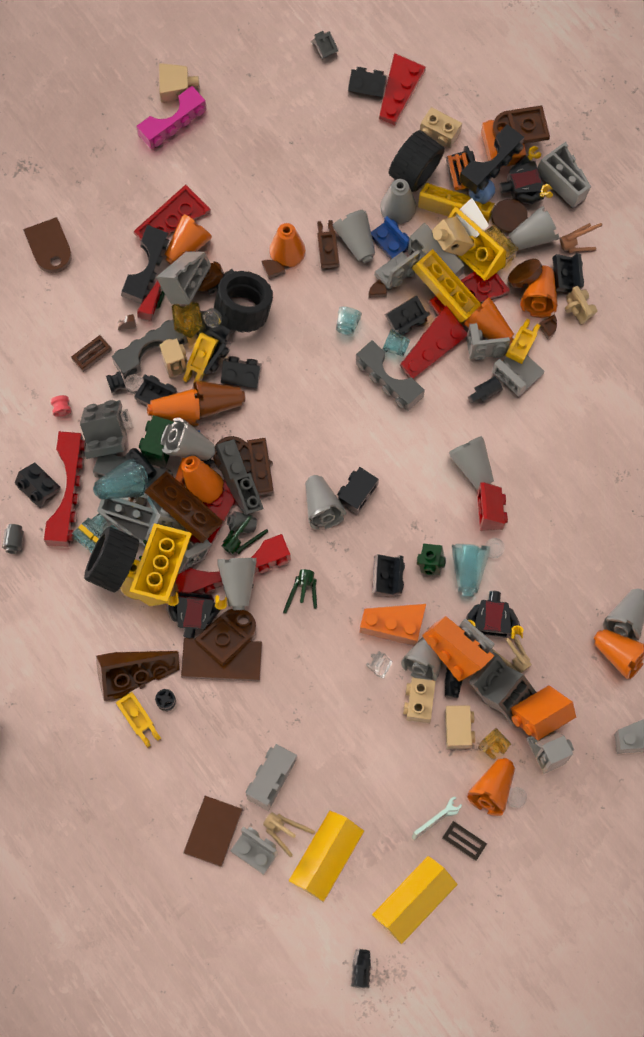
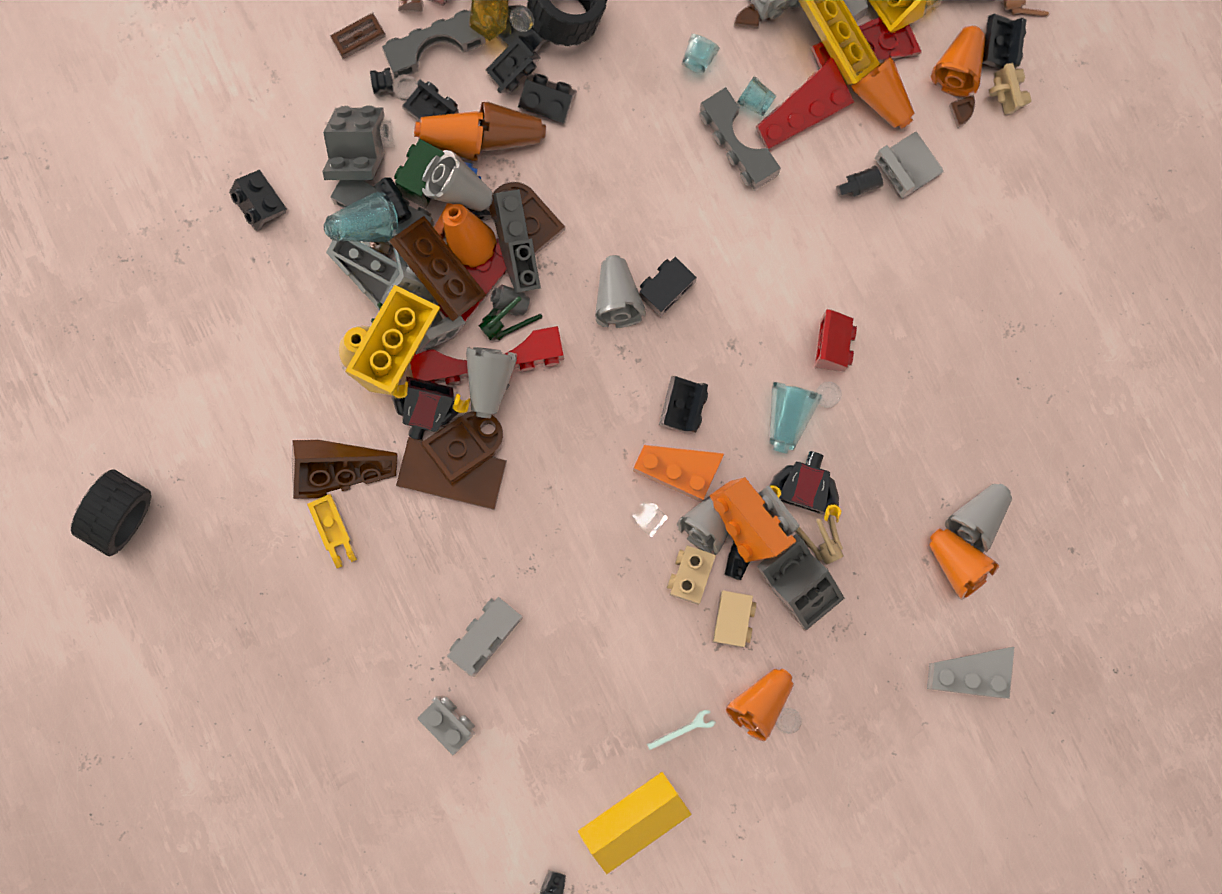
camera: 10 degrees right, 10 degrees up
dark grey brick [2,524,24,554] -> none
red arch [44,431,86,547] -> none
coral wheel [50,395,72,417] -> none
clear light blue hips [72,513,118,553] -> none
black tyre [84,526,139,593] -> none
black wheel [155,689,176,711] -> none
tan brick [159,339,188,378] -> none
yellow hinge [183,333,219,382] -> none
reddish brown tile [183,796,243,867] -> none
reddish brown tile [247,438,274,495] -> none
tan plant [263,812,315,857] -> none
dark green plant [283,569,317,614] -> none
yellow slope [289,810,364,902] -> none
black bracket [385,296,431,335] -> none
dark green brick [417,543,446,576] -> none
dark brown tile [442,821,487,861] -> none
light grey cone [449,436,494,489] -> none
light grey bracket [466,323,510,360] -> none
clear yellow hinge [478,728,511,759] -> none
yellow hinge [505,319,541,364] -> none
reddish brown tile [508,259,543,288] -> none
orange brick [511,685,576,740] -> none
light grey wedge [526,731,574,774] -> none

